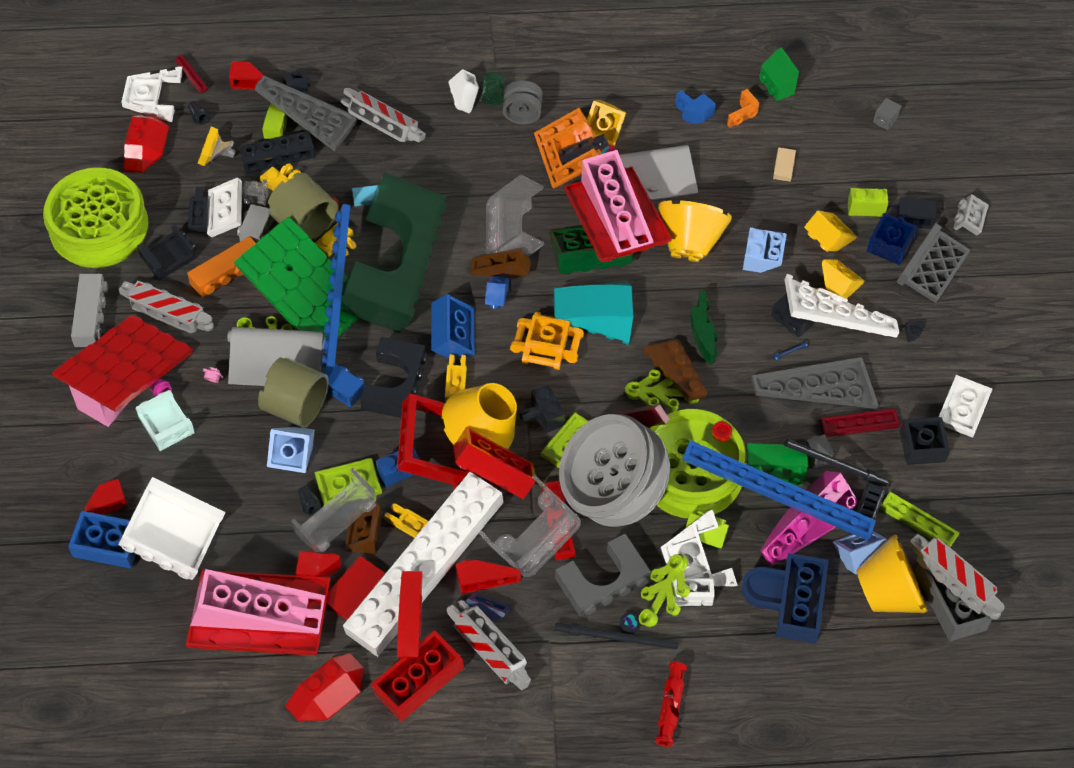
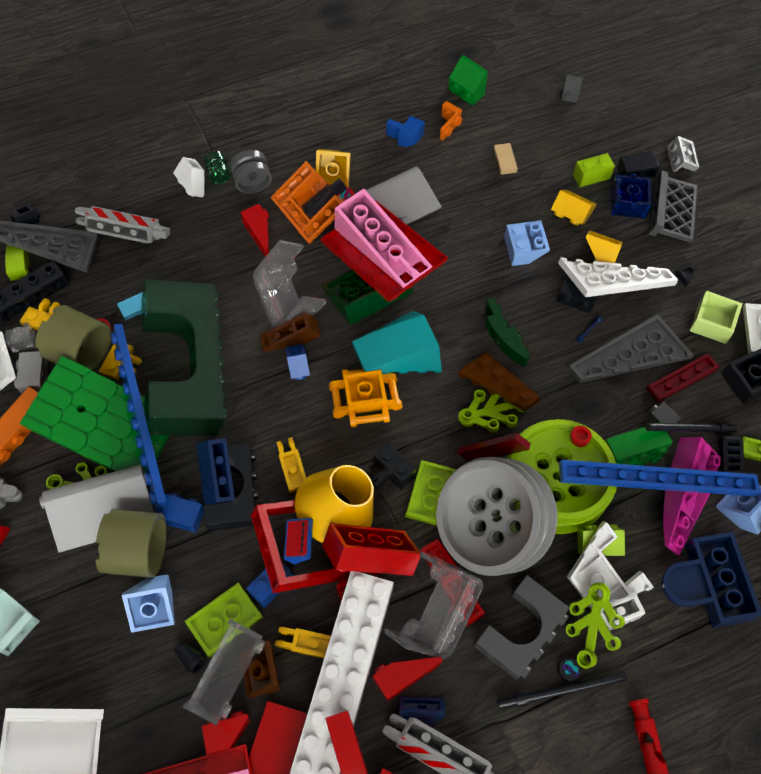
camera: 20 degrees left, 5 degrees up
bright pink plate [203,367,223,383] -> none
blue slope [431,294,475,357] -> none
yellow cone [658,201,732,262] -> none
none -> dark blue brick [196,438,235,505]
none -> red slope [240,204,270,260]
none -> slope [284,518,313,565]
none -> yellowish green piece [690,291,743,344]

